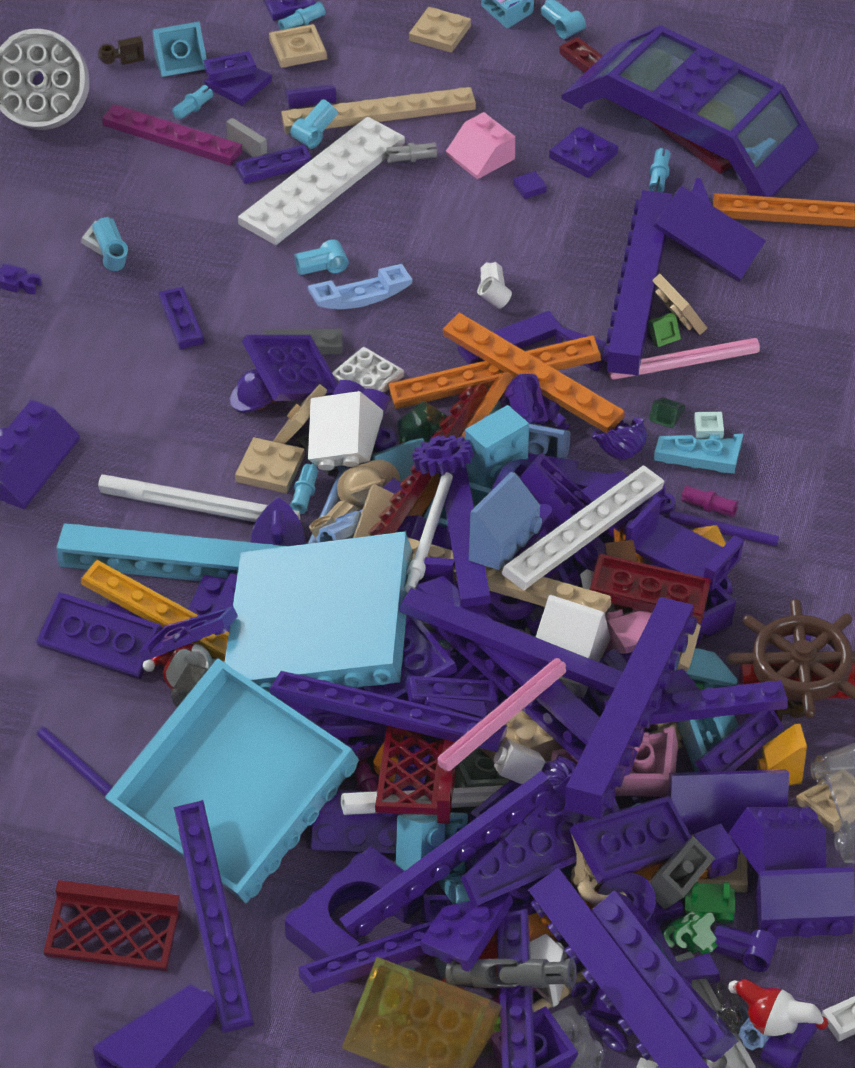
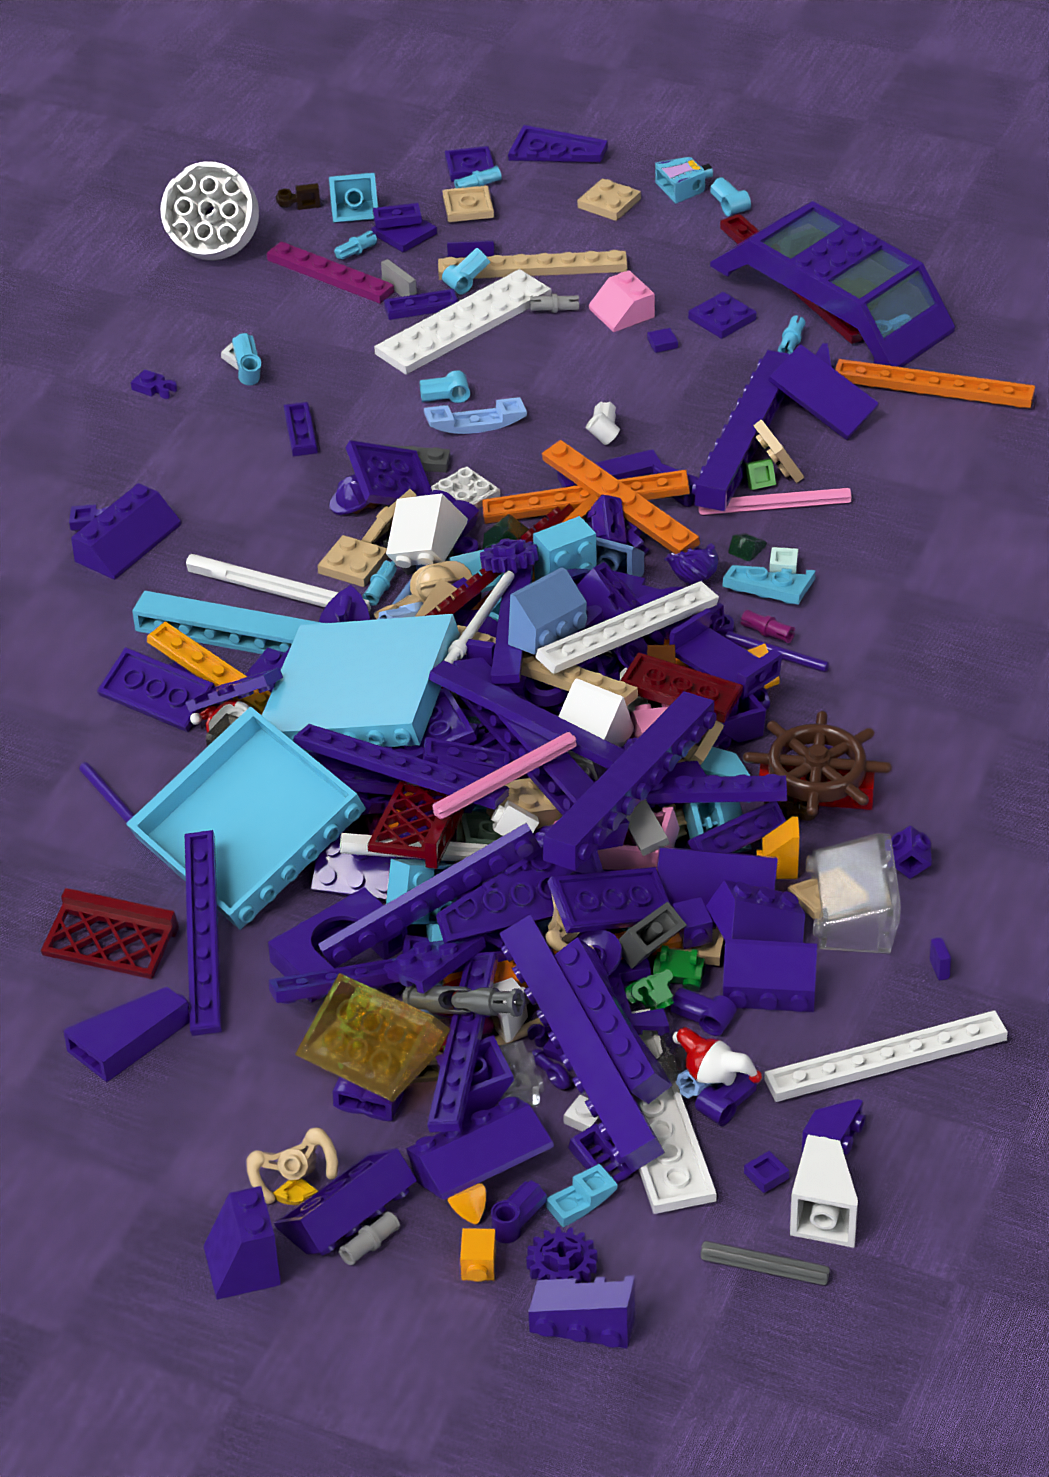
camera: 10 degrees right, 5 degrees down
none -> light grey tile [626,799,670,856]

